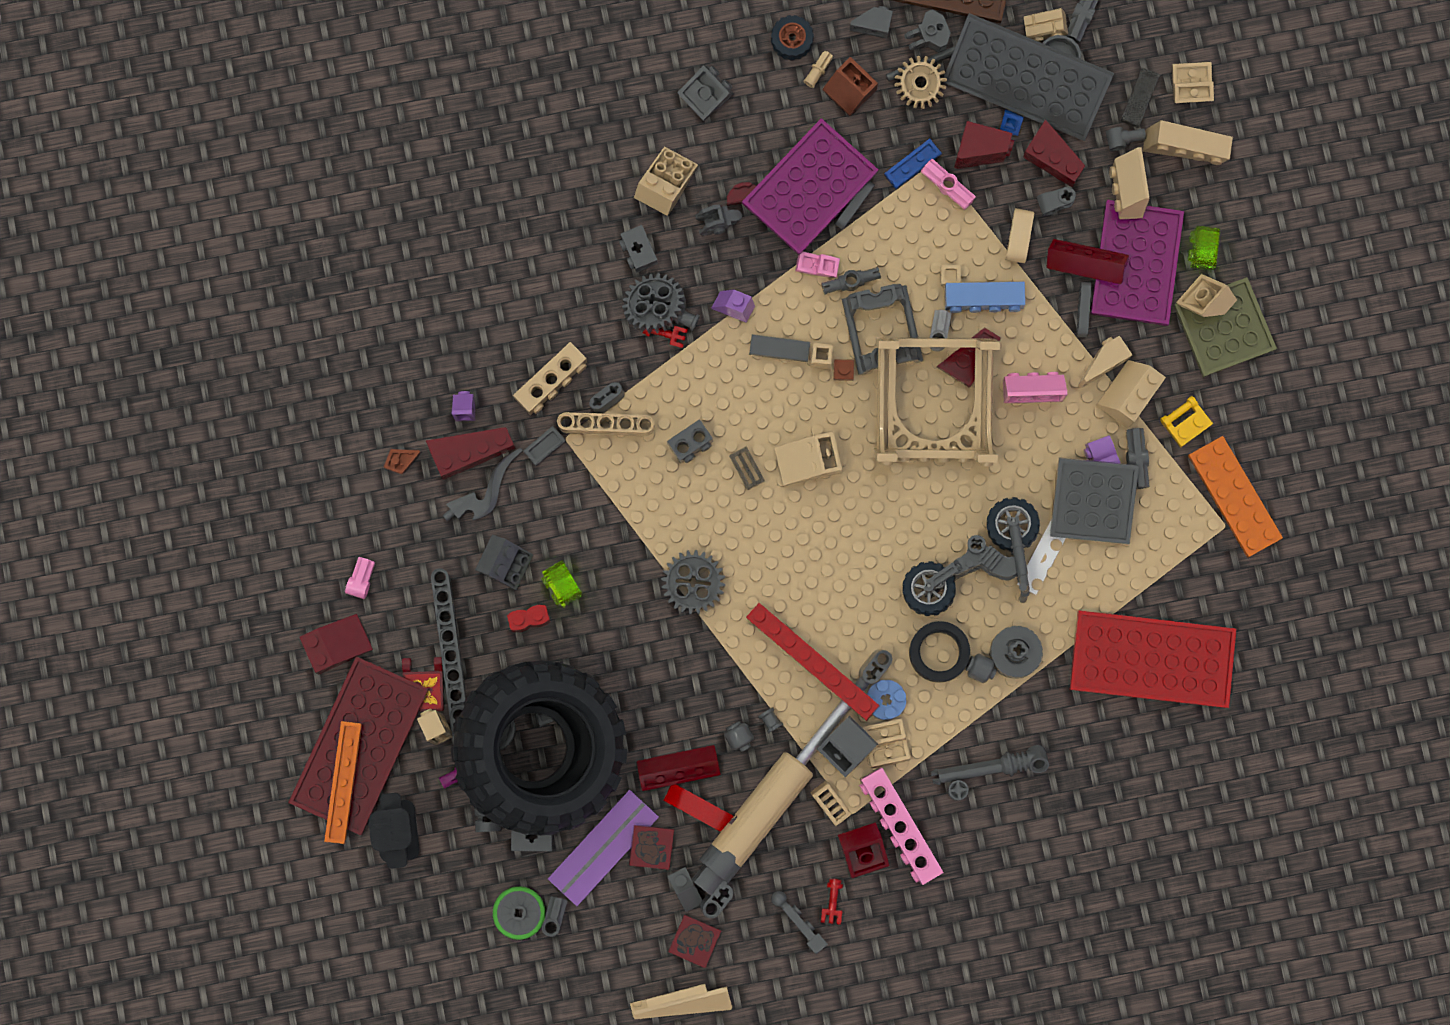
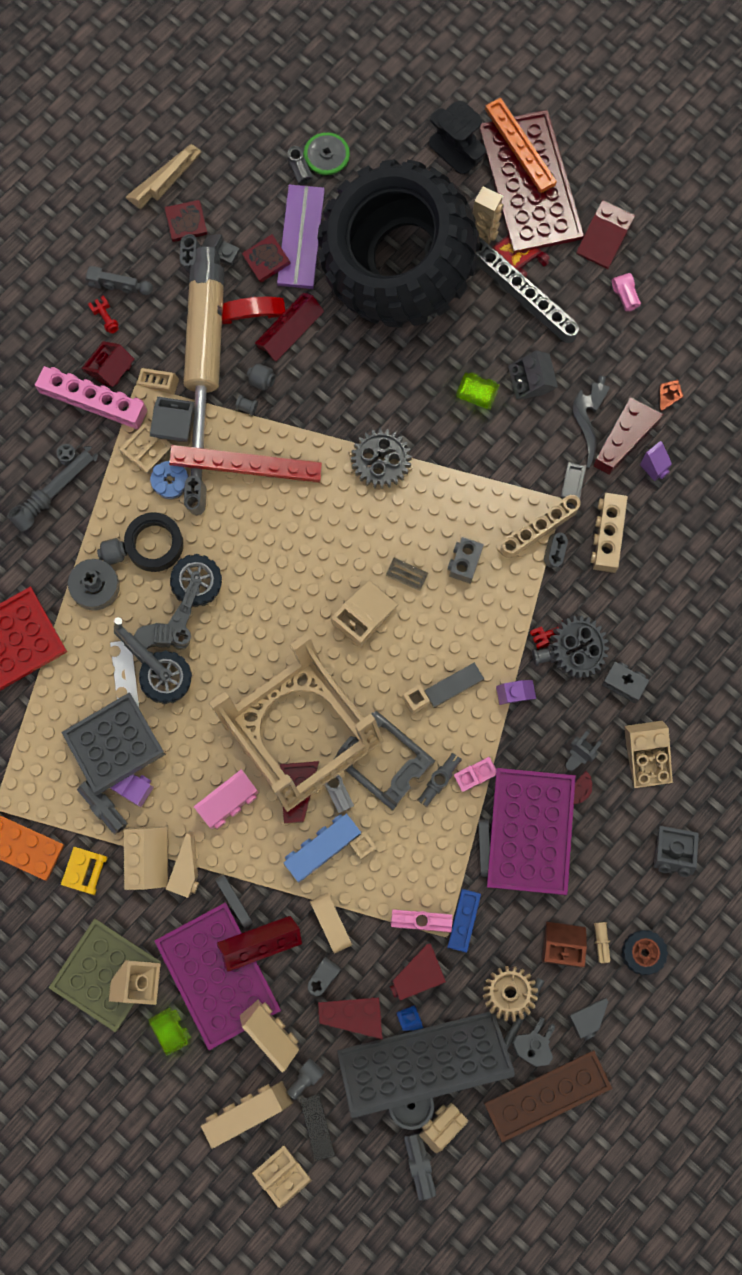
camera: 140 degrees right, 5 degrees down
red brick [507,605,551,632] -> none
copper plate [834,359,854,381] -> none

